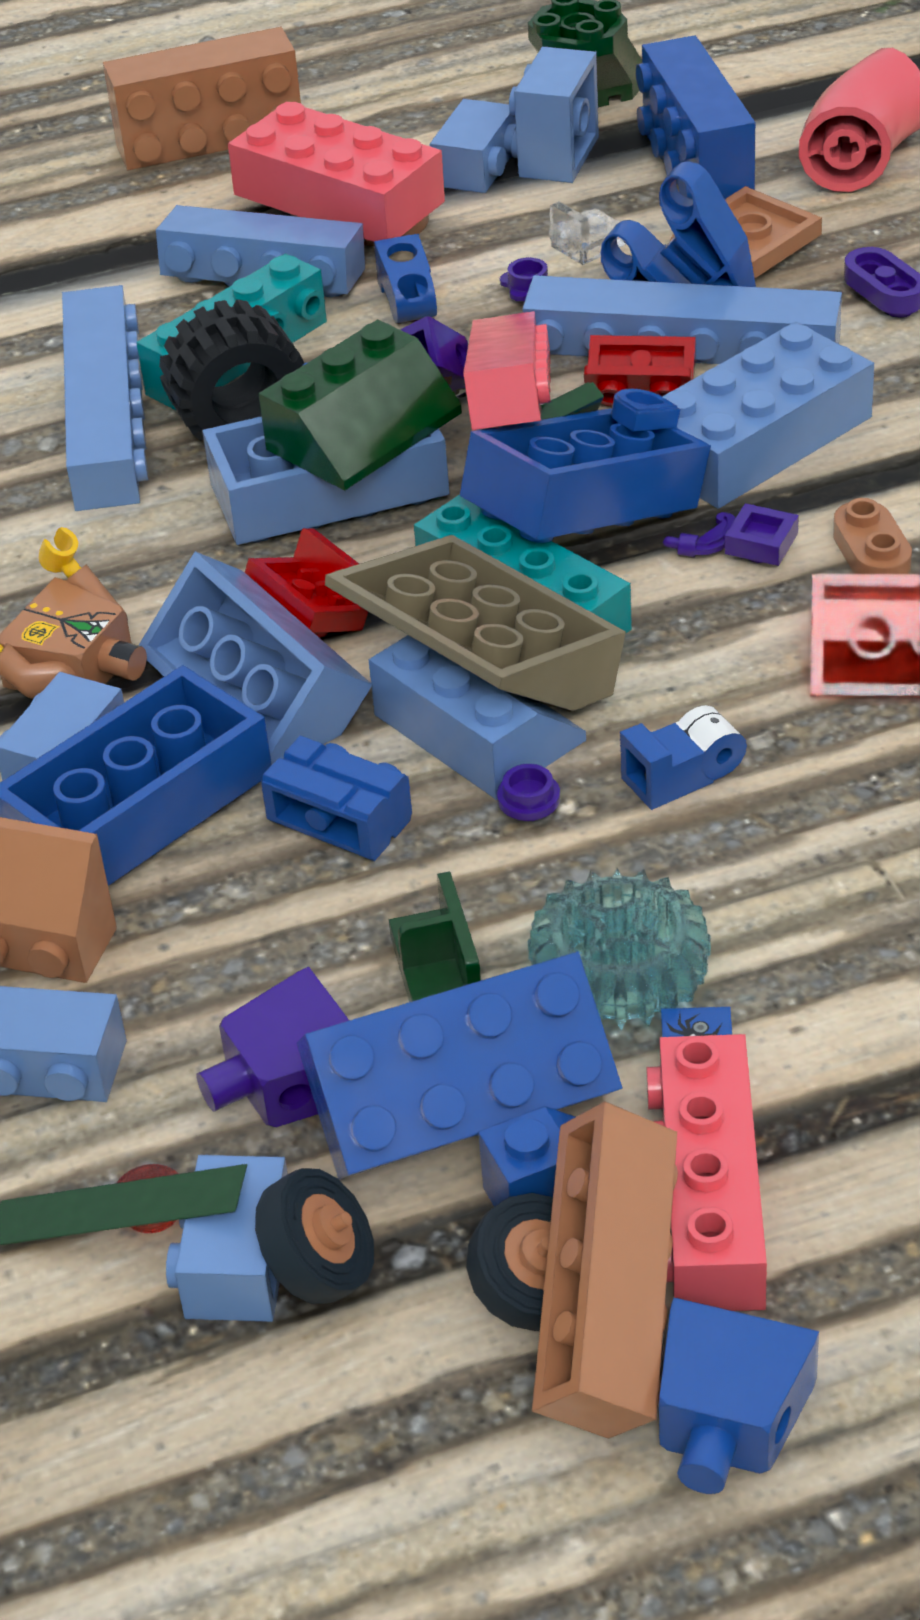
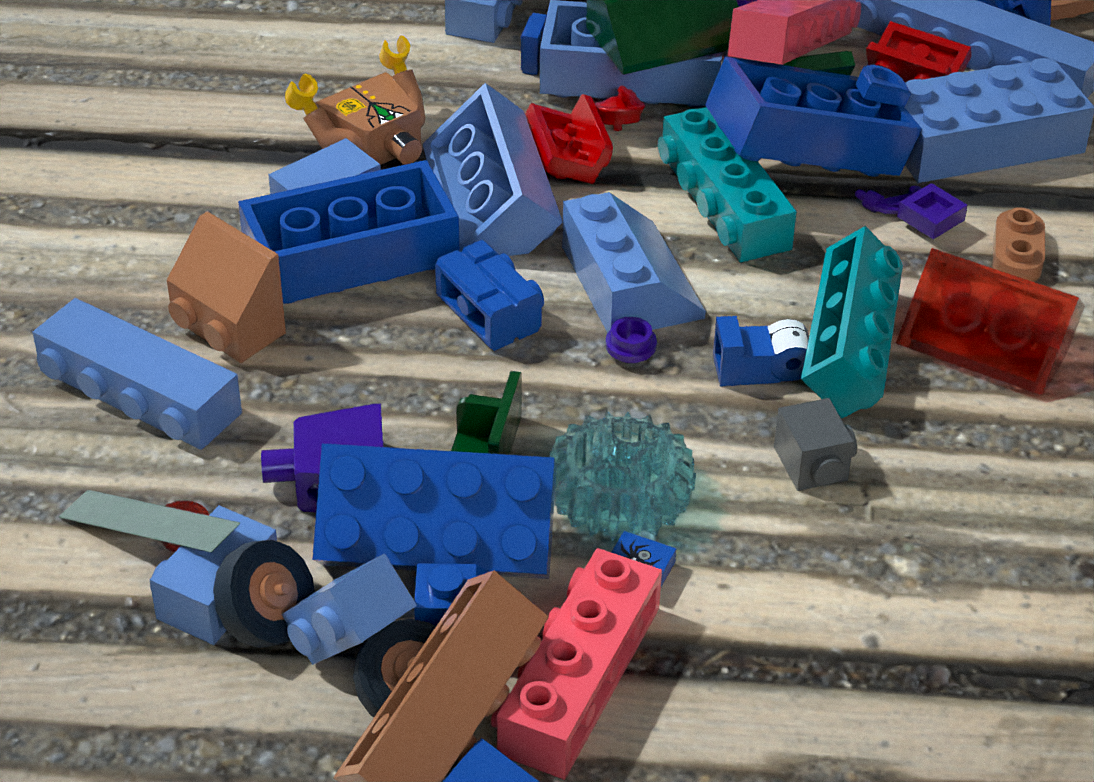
camera: 20 degrees right, 0 degrees up
dark tan slope [325,535,626,711] -> none
none -> medium blue brick [281,553,417,665]
none -> blue tile [521,13,547,75]
none -> red hat [595,85,646,131]
none -> dark grey brick [774,398,857,491]
none -> teal brick [801,225,903,419]

